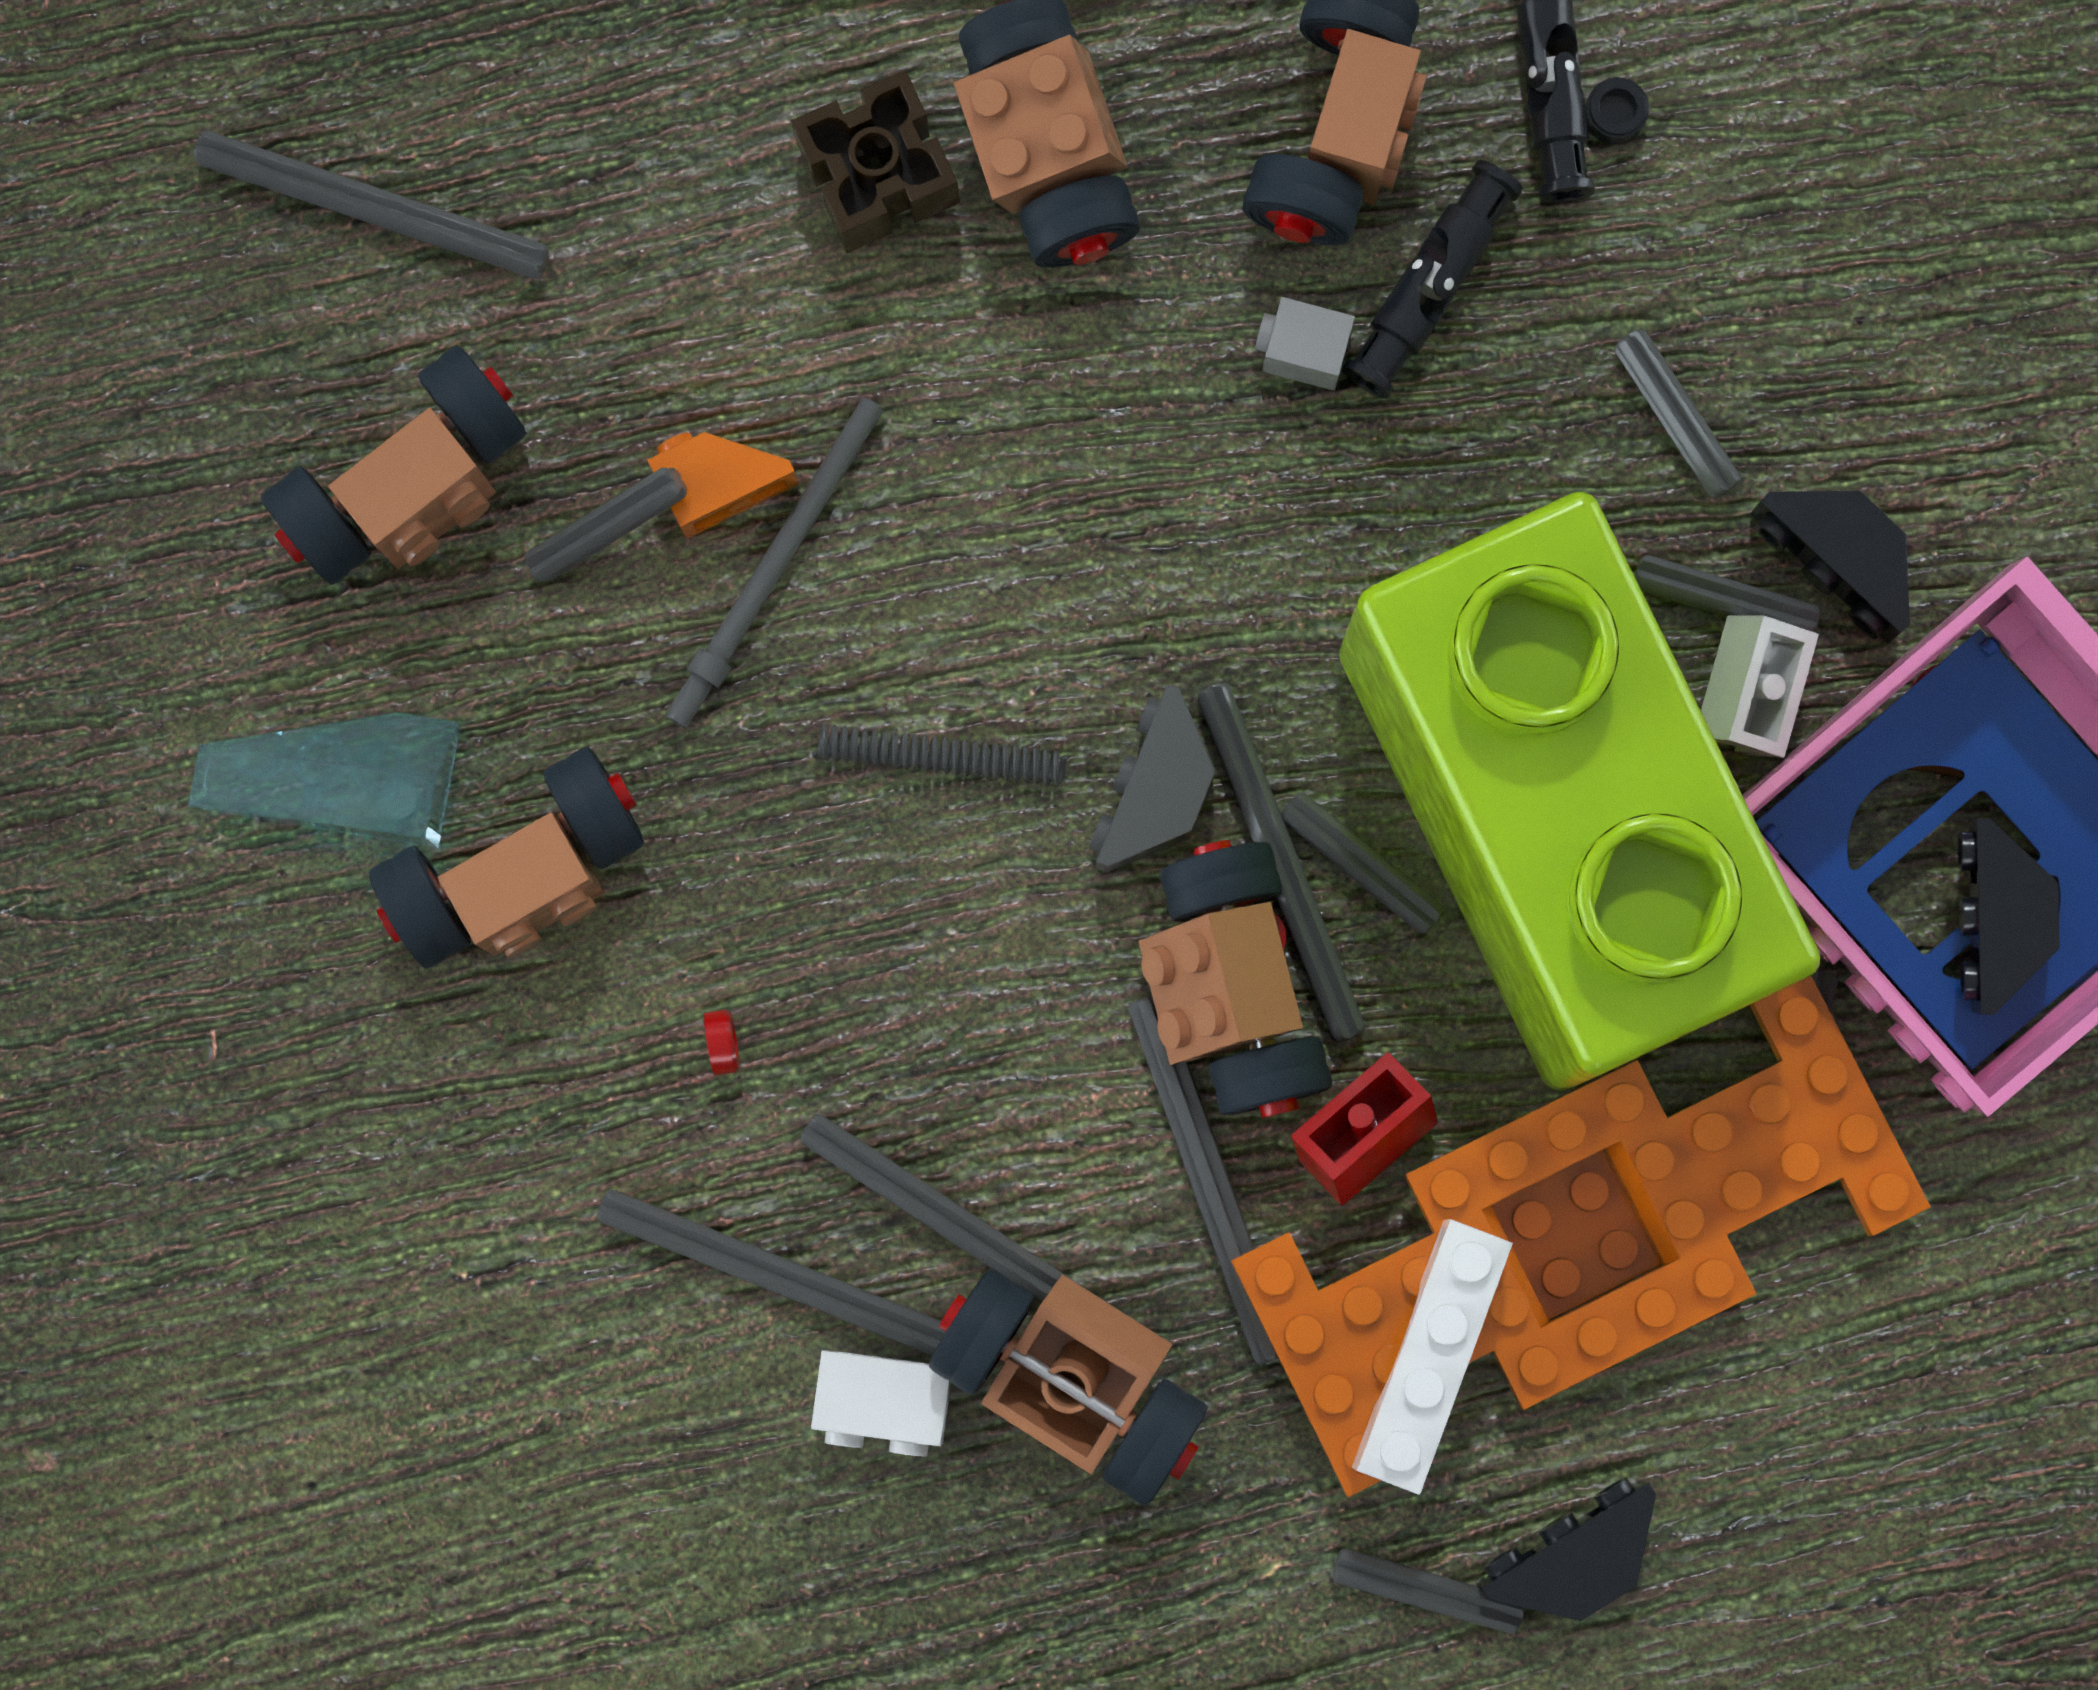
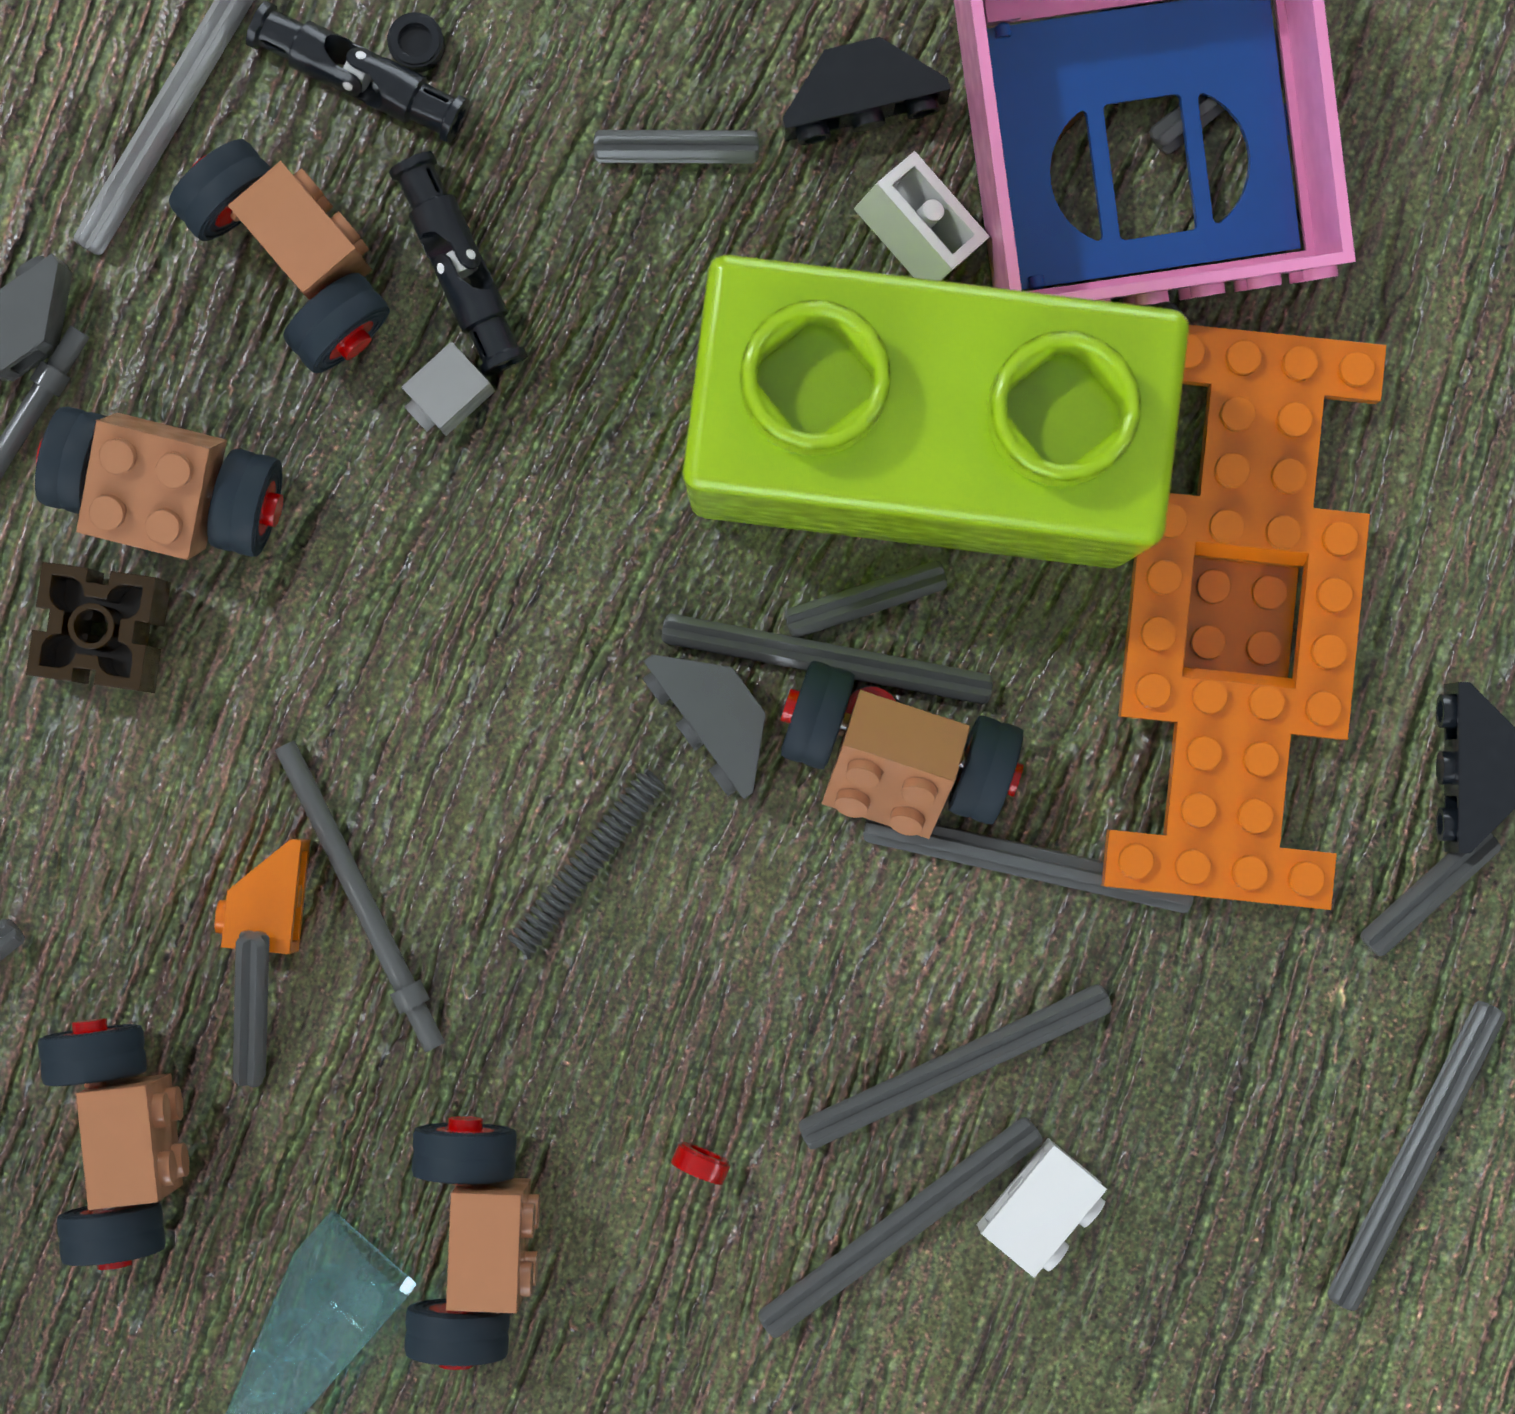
camera: 60 degrees left, 5 degrees up
brick [929,1269,1208,1506] -> none
red brick [1290,1052,1438,1206] -> none
white arch [1352,1219,1513,1495] -> none
dark grey axle [1634,555,1820,633] -> none
black slope [1957,819,2060,1015] -> none

